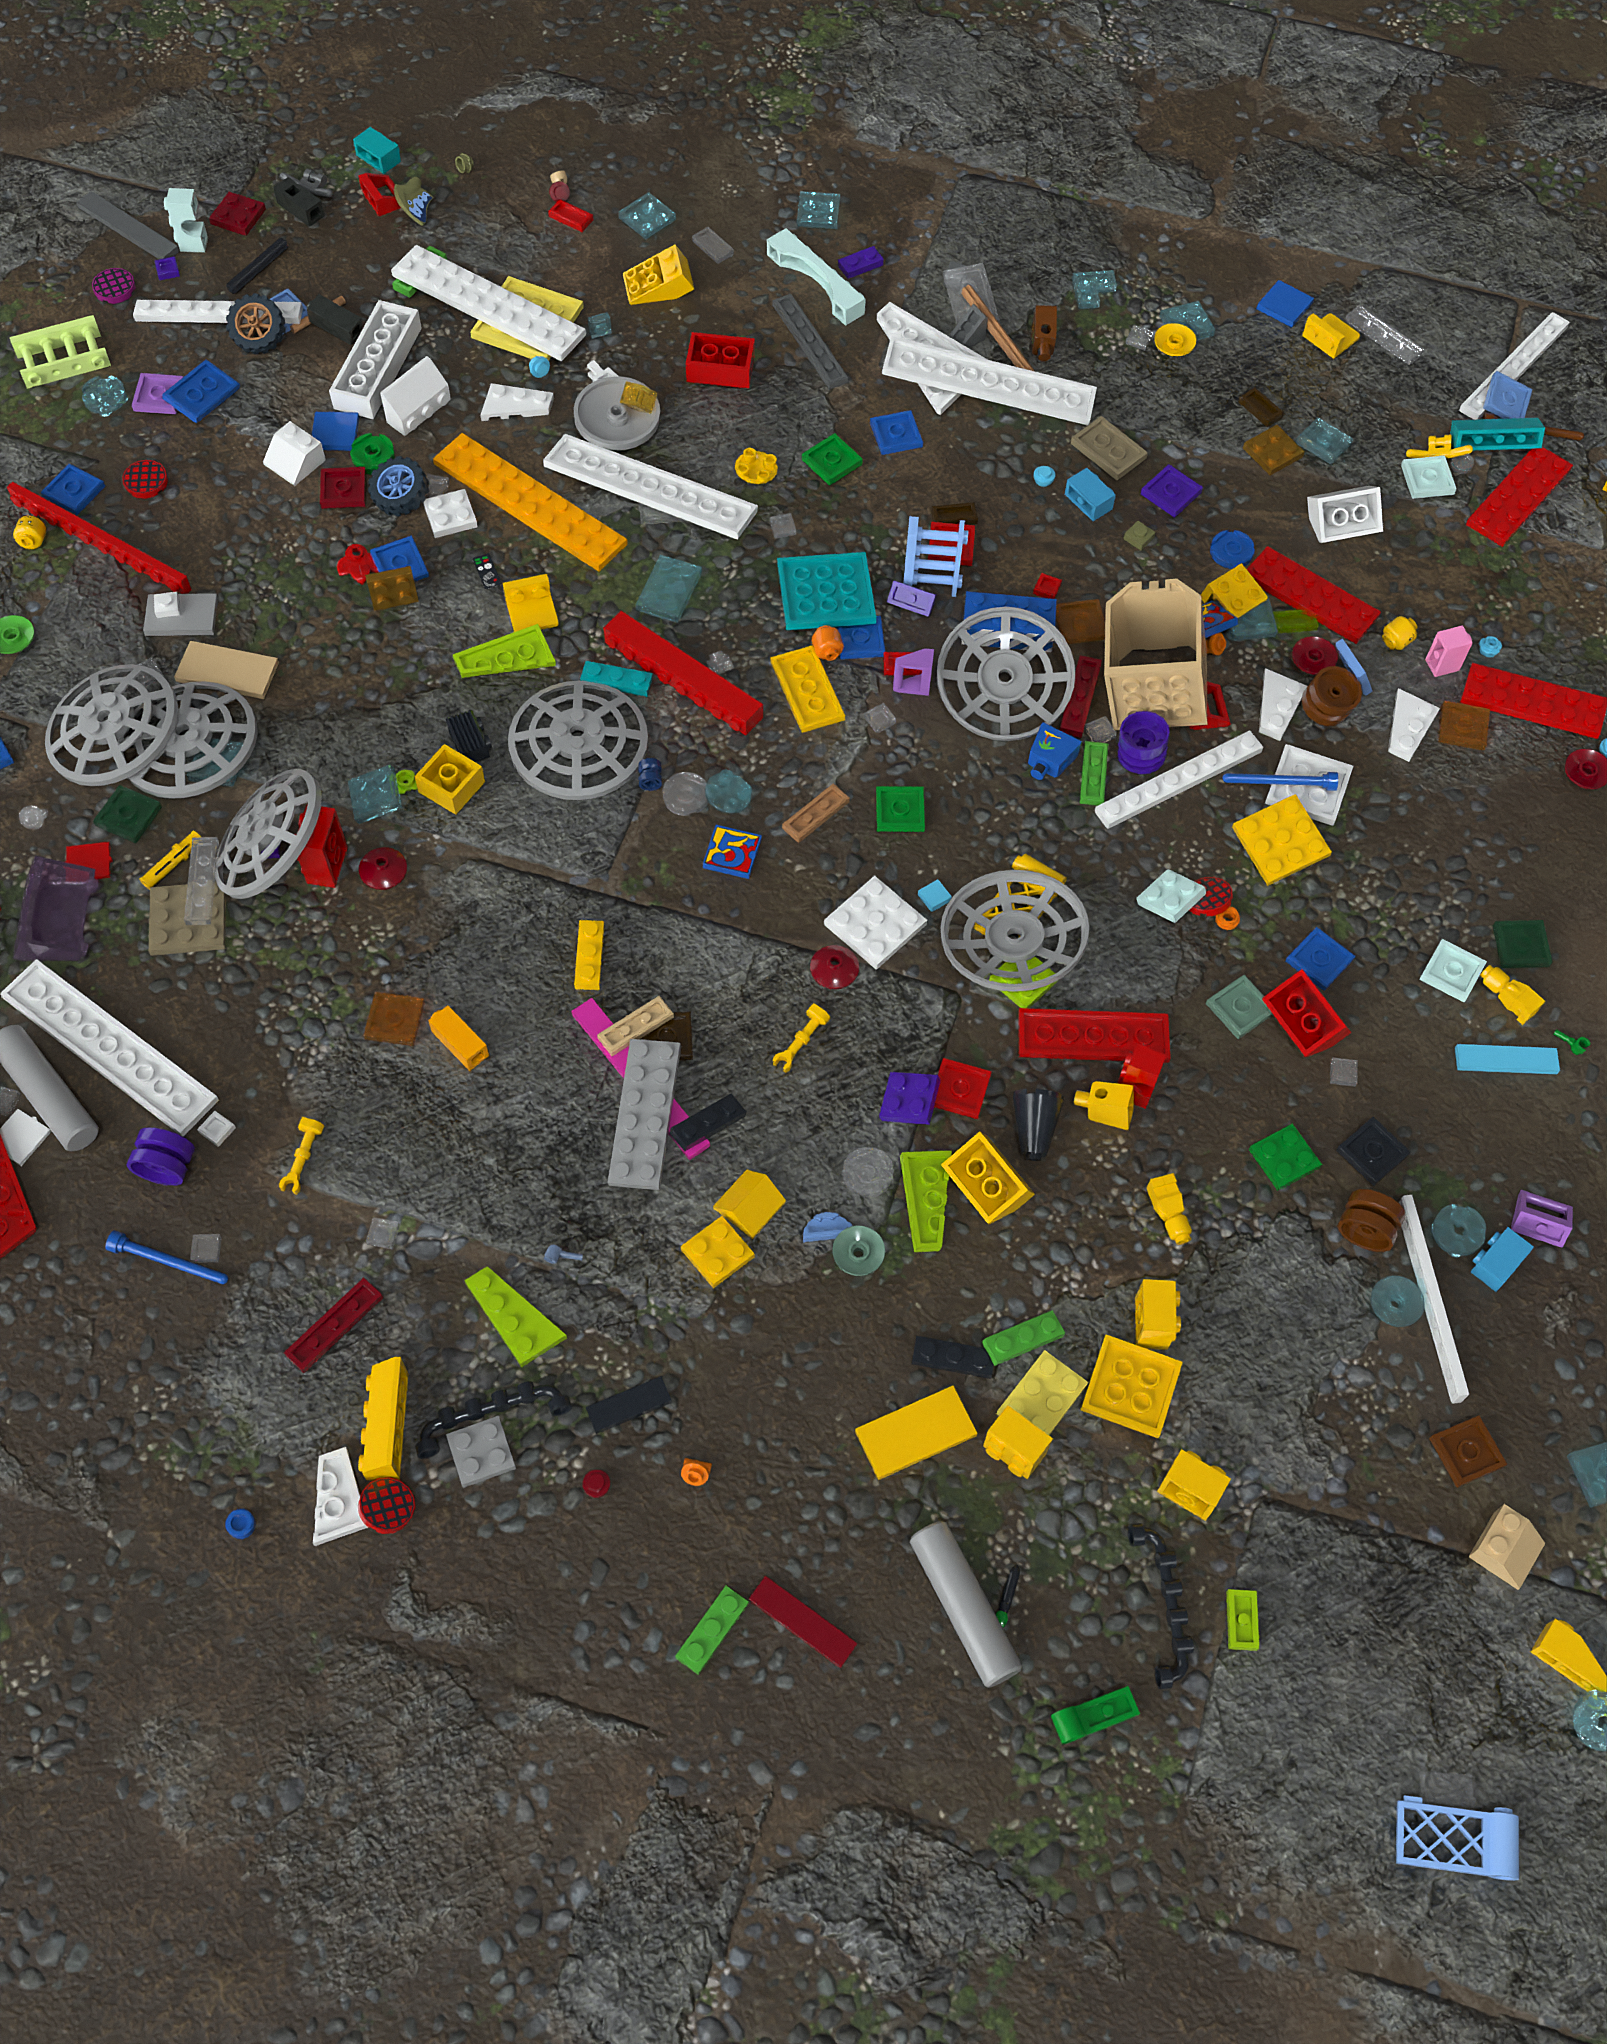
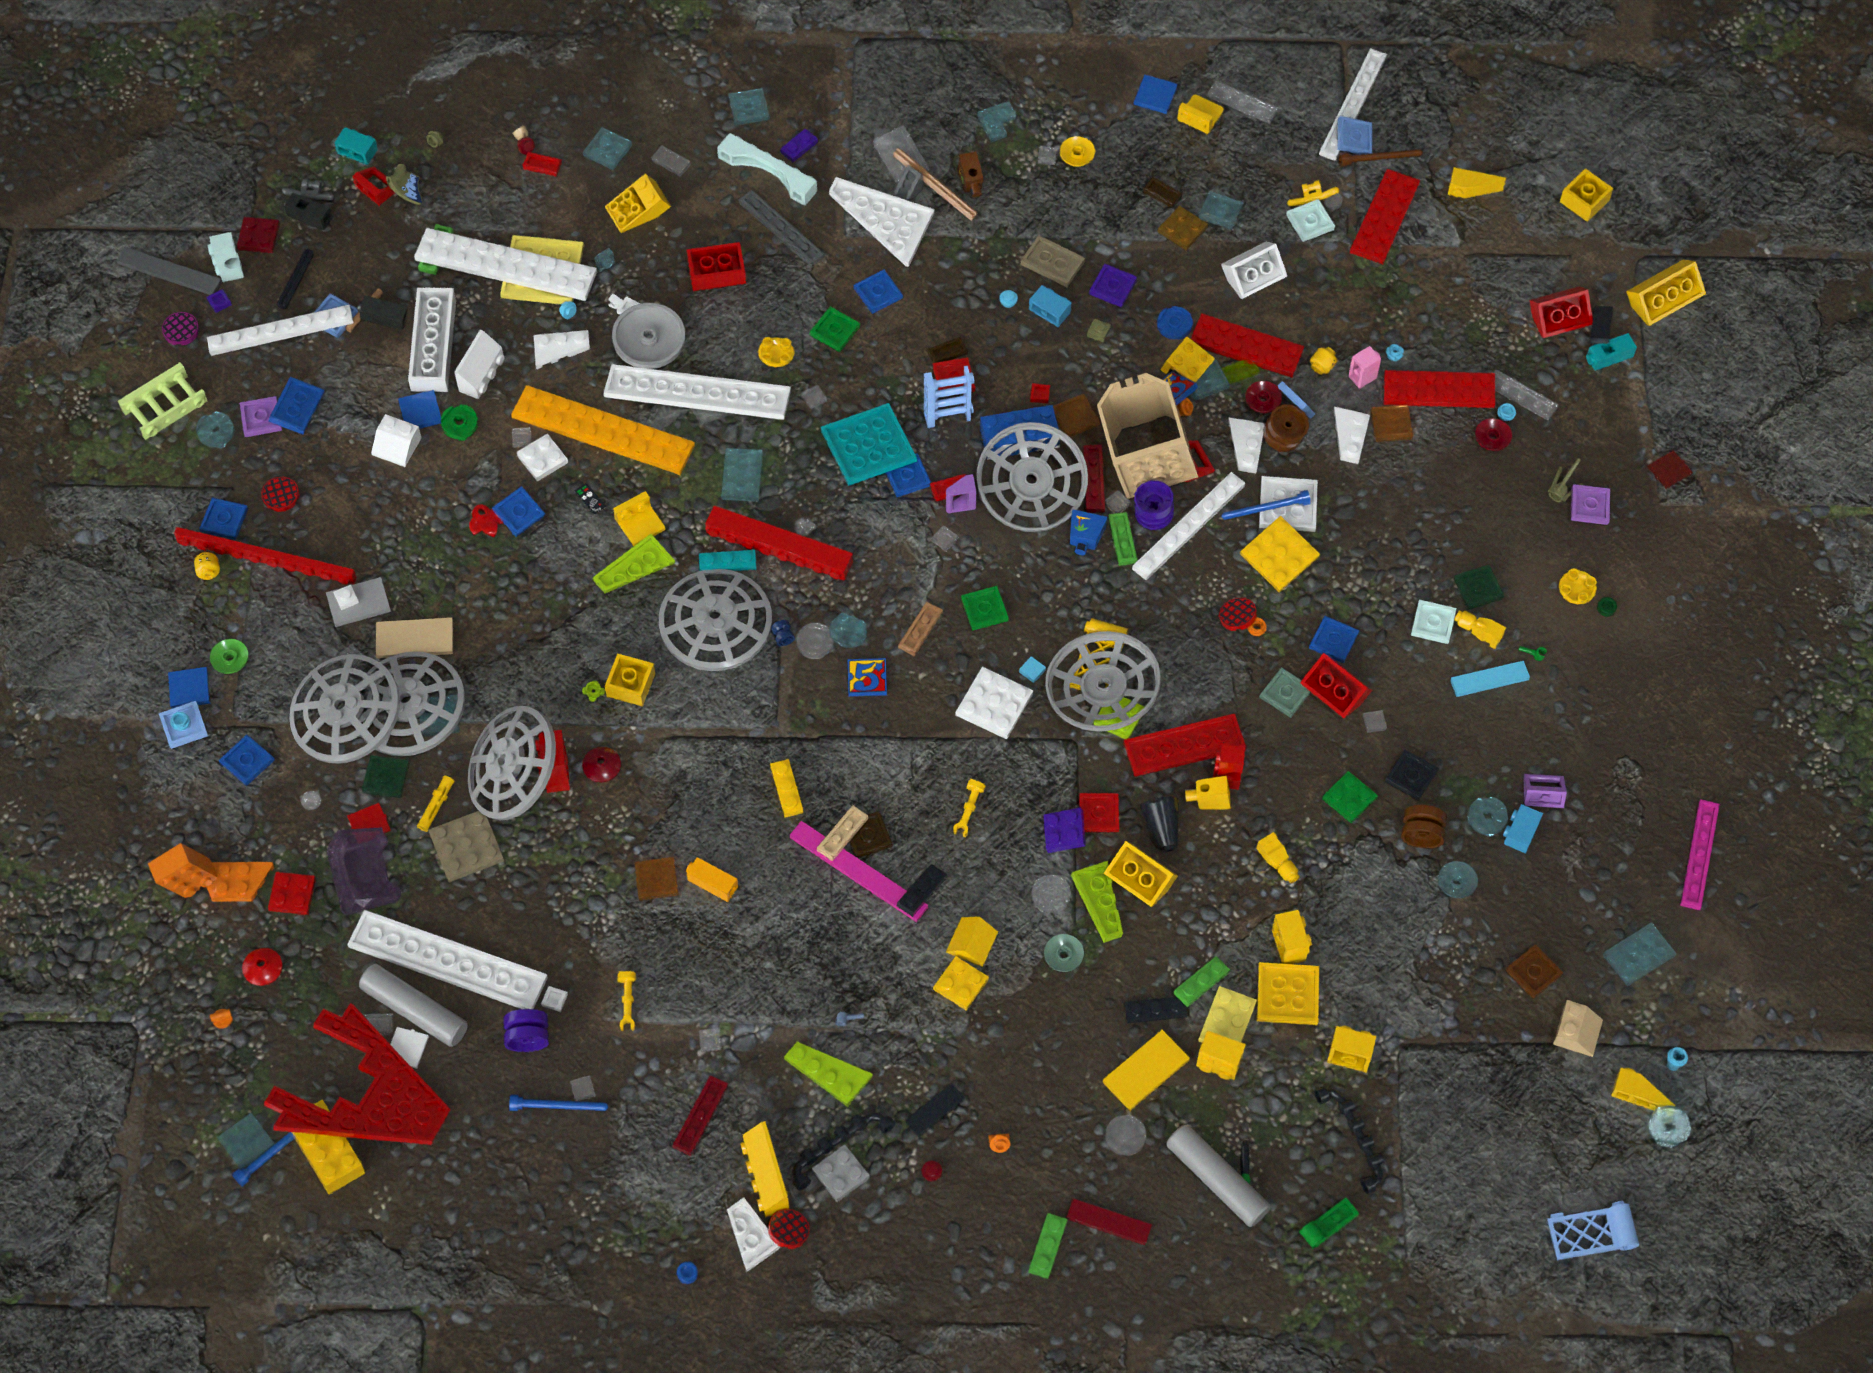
camera: 15 degrees left, 0 degrees up
clear tile [184,837,219,925] -> none
black wheel [226,293,286,354] -> none
dark red plate [320,467,366,509] -> none
clear light blue plate [348,765,402,824] -> none
pearl gold plate [365,566,419,611] -> none
black wheel [368,456,429,516] -> none
black brick [446,710,492,762] -> none
light grey plate [608,1039,681,1190] -> none
clear yellow brick [620,381,657,414] -> none
yellow tile [770,645,845,733] -> none
medium blue tile [803,1212,852,1242] -> none
dark red dish [810,945,859,989] -> none
orange head [811,625,844,661] -> none
white plate [882,336,1097,425] -> none
plate [887,580,937,617] -> none
light aqua plate [1137,869,1206,923] -> none
clear light blue plate [1159,301,1215,340] -> none
lime plate [1226,1589,1259,1651] -> none
white tile [1398,1195,1469,1404] -> none
teal brick [1450,418,1545,450] -> none
none -> clear tile [1105,1115,1146,1156]

